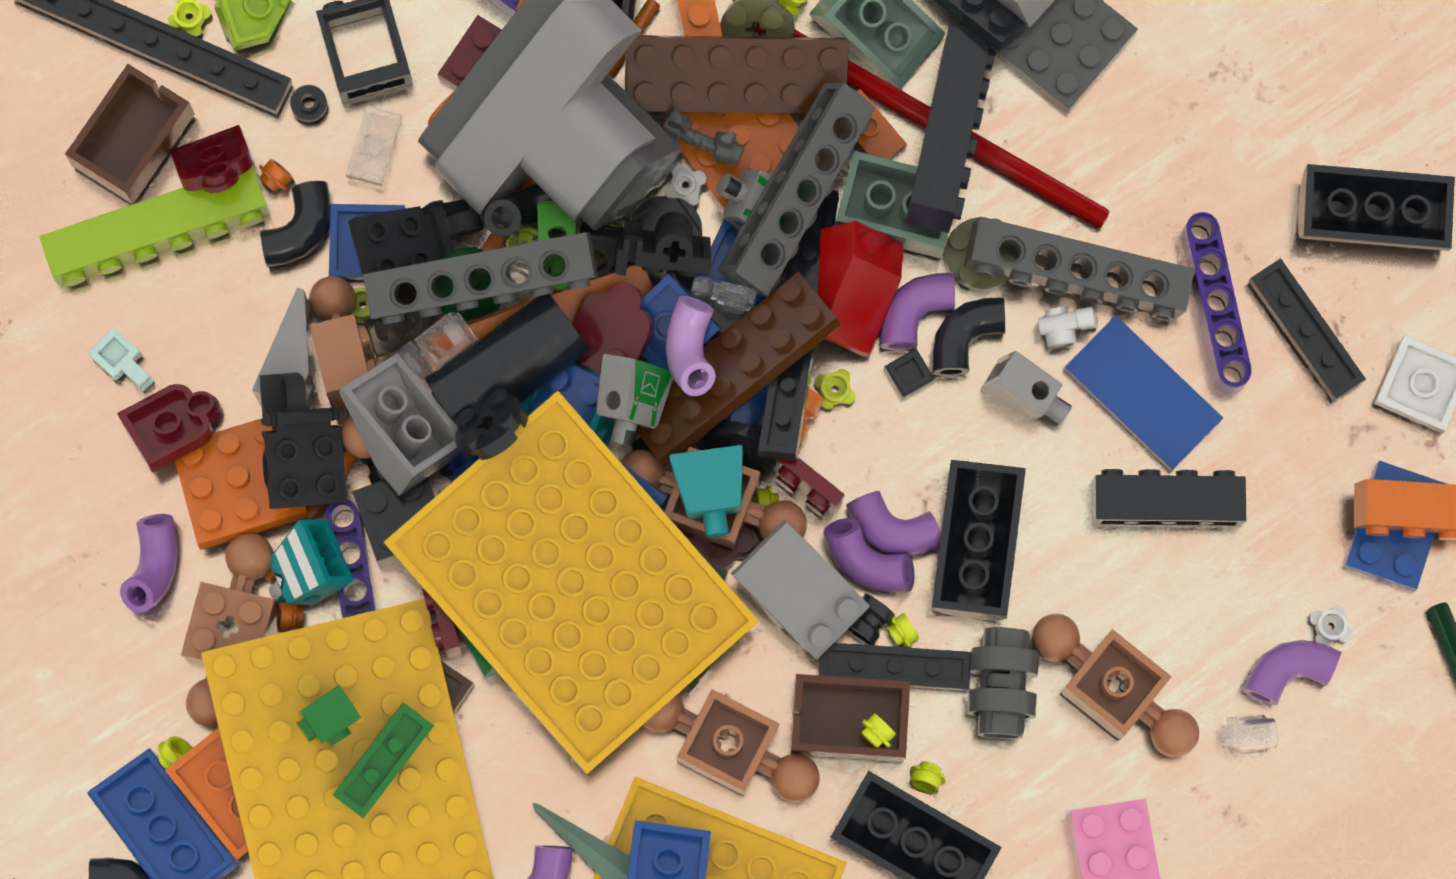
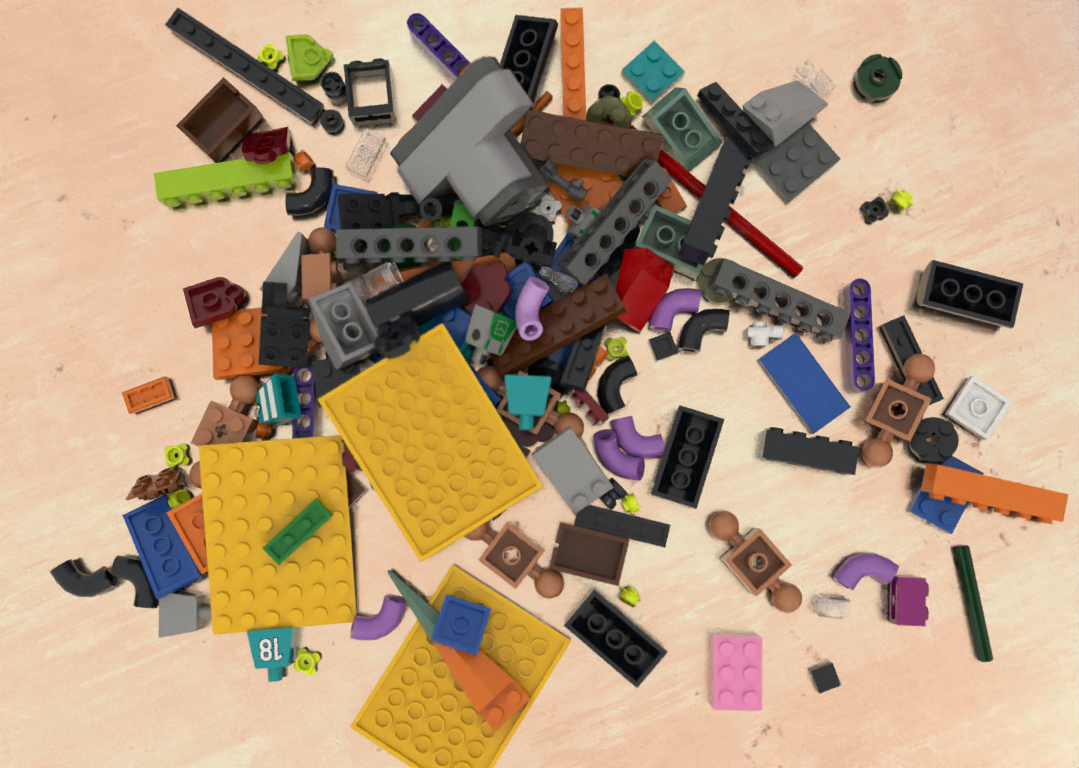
camera: 20 degrees right, 5 degrees up
light aqua plate [87,327,154,392] -> none
medium lavender cylinder [120,514,178,613] -> none
green brick [296,685,361,746] -> none
neon yellow plate [861,713,896,748] -> none
dark grey piece [967,627,1039,739] -> none
light grey torso [980,351,1072,424] -> none
white plate [1310,606,1352,646] -> none
none -> orange plate [122,376,175,414]
none -> dark orange hinge [126,467,185,501]
none -> neon yellow plate [164,443,189,468]
none -> black wheel [321,72,346,101]
none -> black cylinder [597,355,637,414]
none -> black tile [809,662,841,694]
none -> black plate [862,197,889,223]
none -> nougat brick [862,354,935,468]
none -> magenta brick [889,575,929,627]
none -> neon yellow plate [892,189,914,210]
none -> black plate [909,417,959,464]

